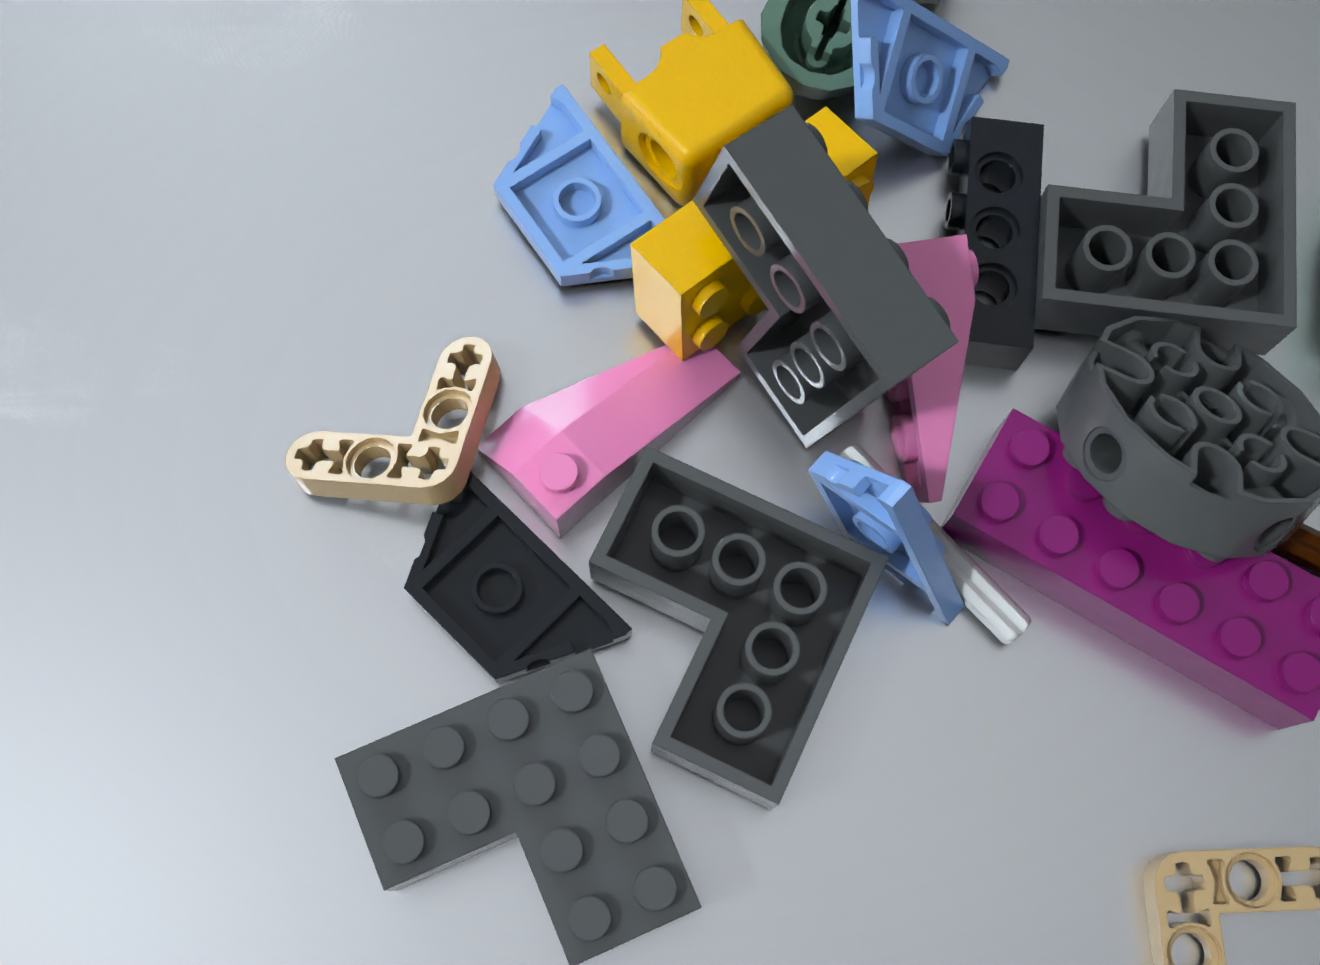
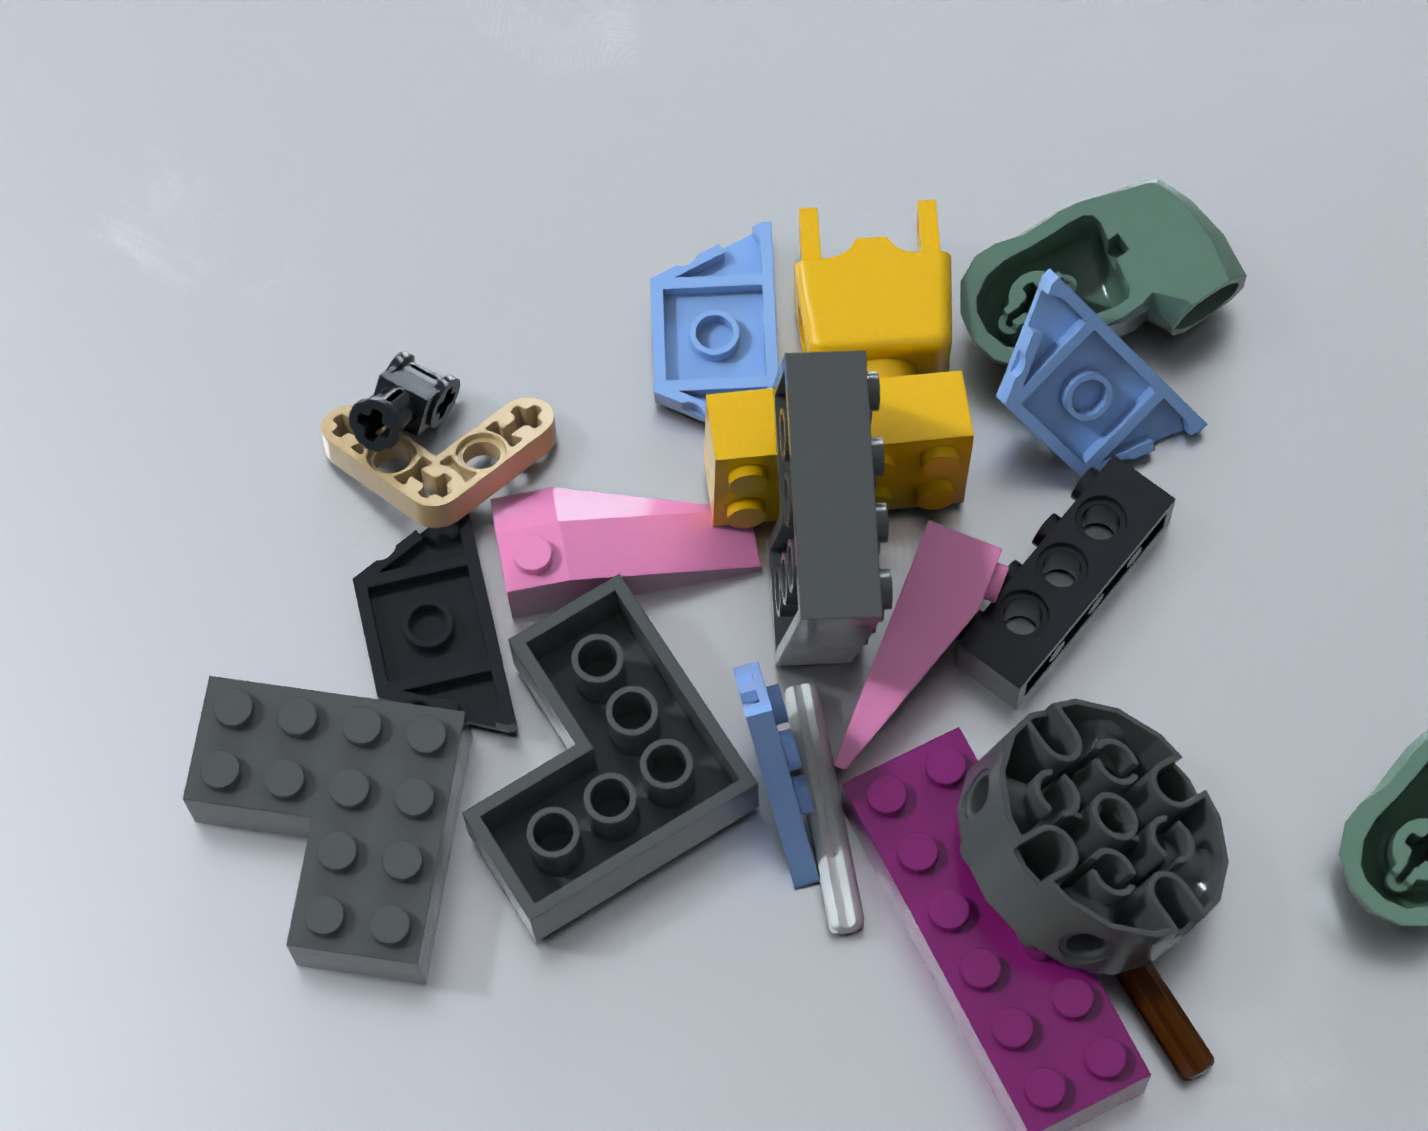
camera: 40 degrees right, 5 degrees down
dark grey brick [1034,89,1297,355] -> none
none -> black connector [349,350,460,452]

